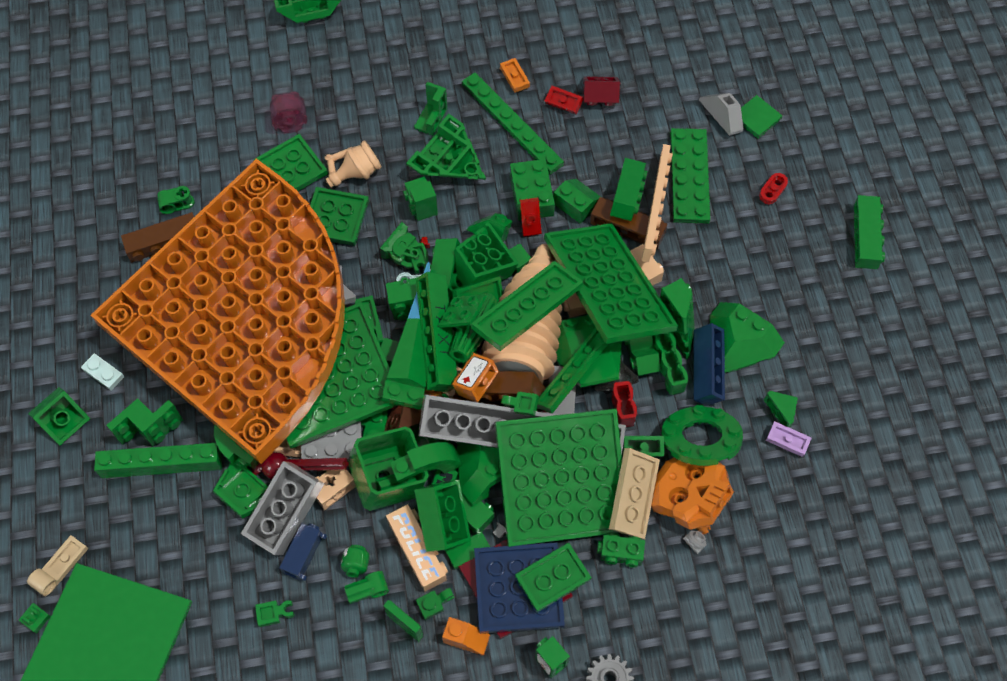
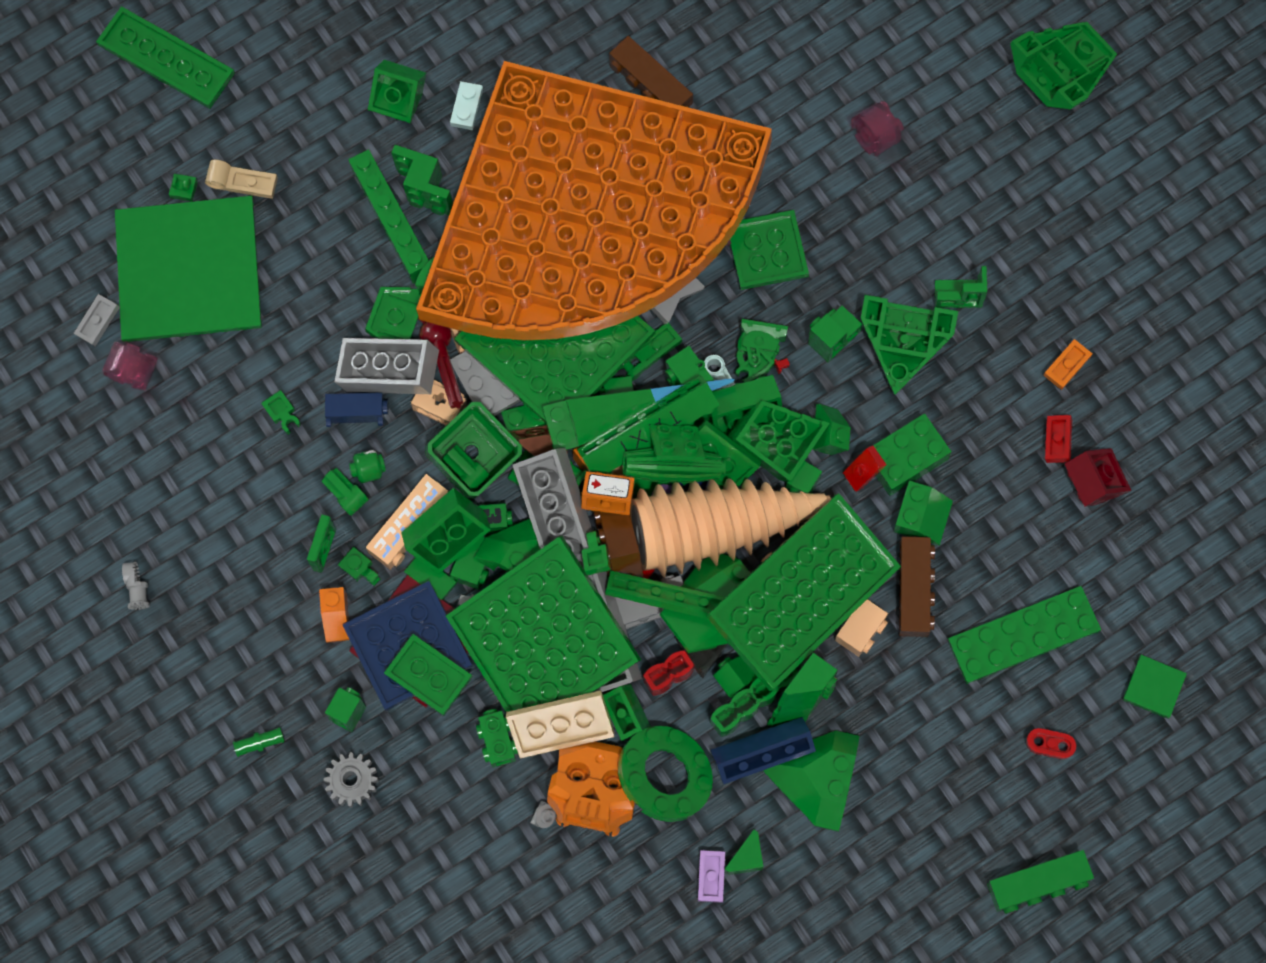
camera: 70 degrees right, 10 degrees up
green piece [157,186,195,214] -> none
green plate [254,134,328,191] -> none
light nougat piece [325,141,382,188] -> none
green arch [390,442,463,483] -> none
green plate [462,73,564,175] -> none
green plate [471,261,583,351] -> none
green brick [610,158,648,221] -> none
light nougat plate [642,144,672,262] -> none
light grey slope [699,93,743,135] -> none

